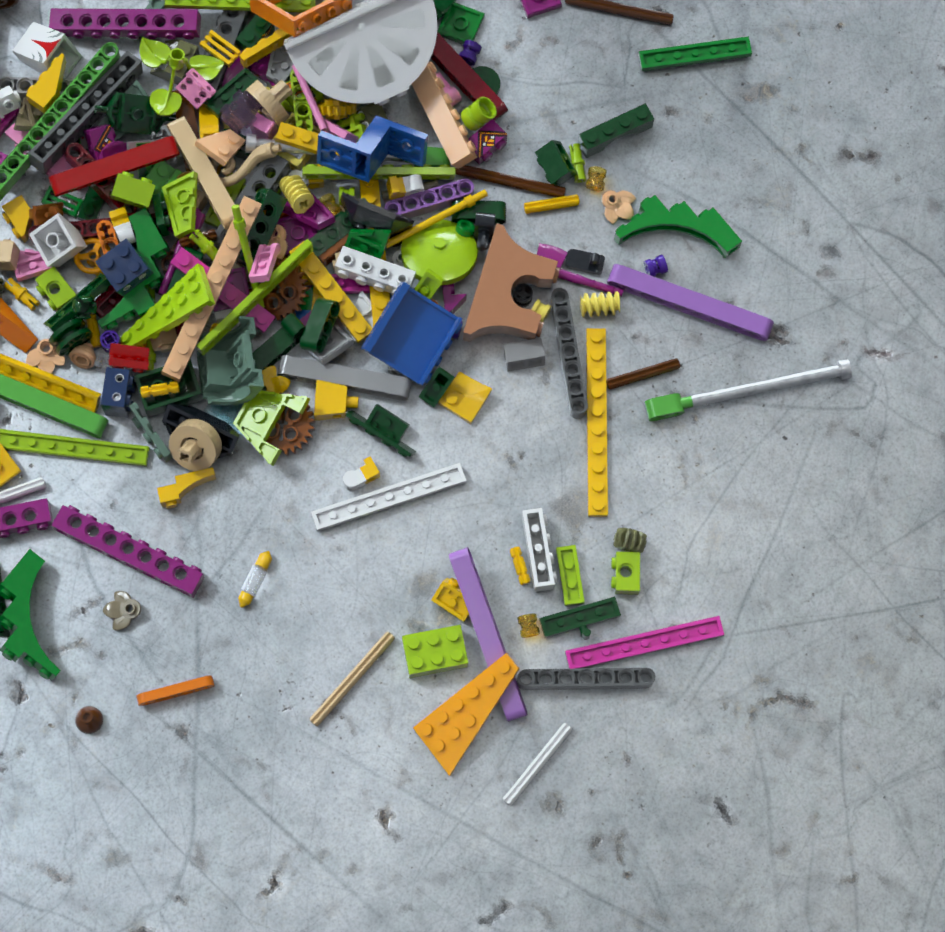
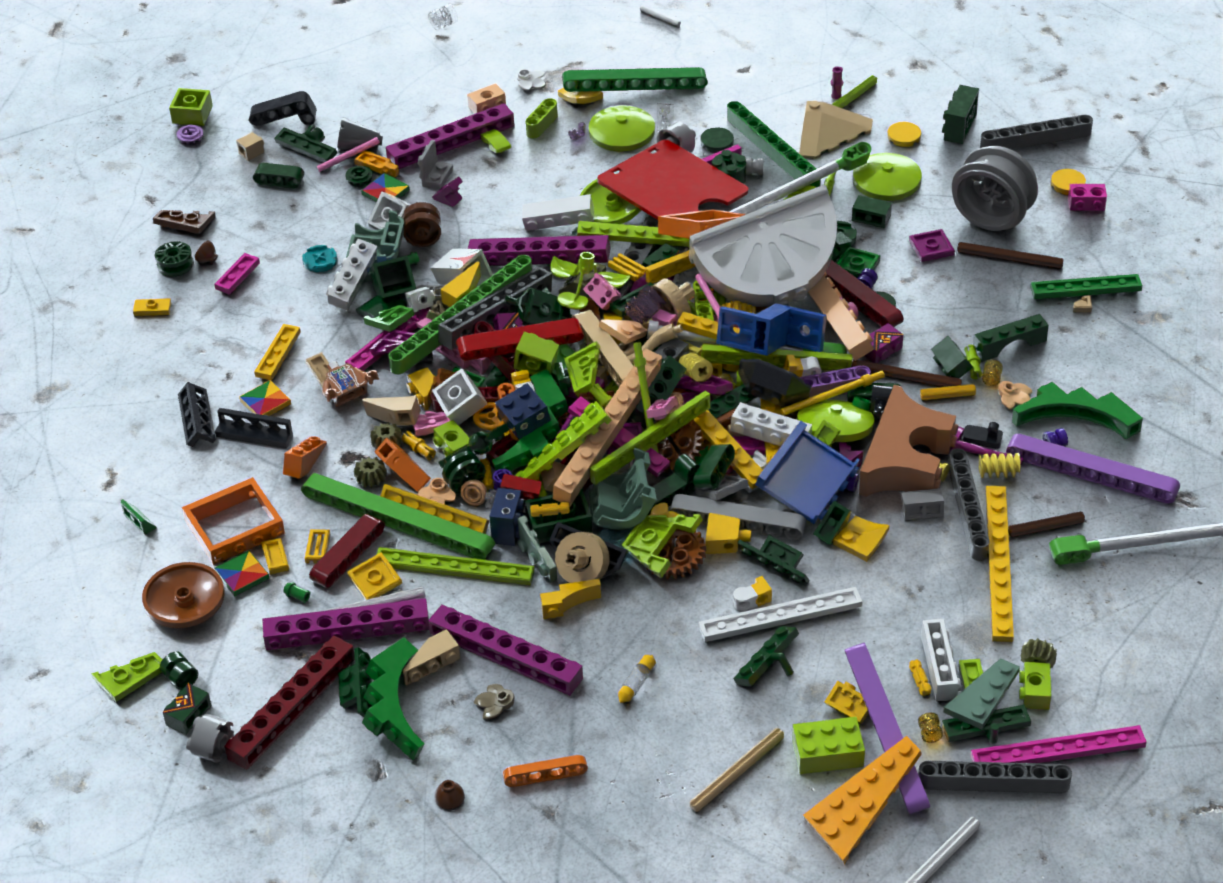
camera: 10 degrees right, 30 degrees down
green wing [345,229,391,259] -> none
lime wheel [461,97,497,131] -> none
none -> tan slope [403,629,460,685]
none -> dark green plate [733,626,799,686]
none -> sand green wing [943,658,1020,730]
none -> tan tile [1073,296,1092,312]

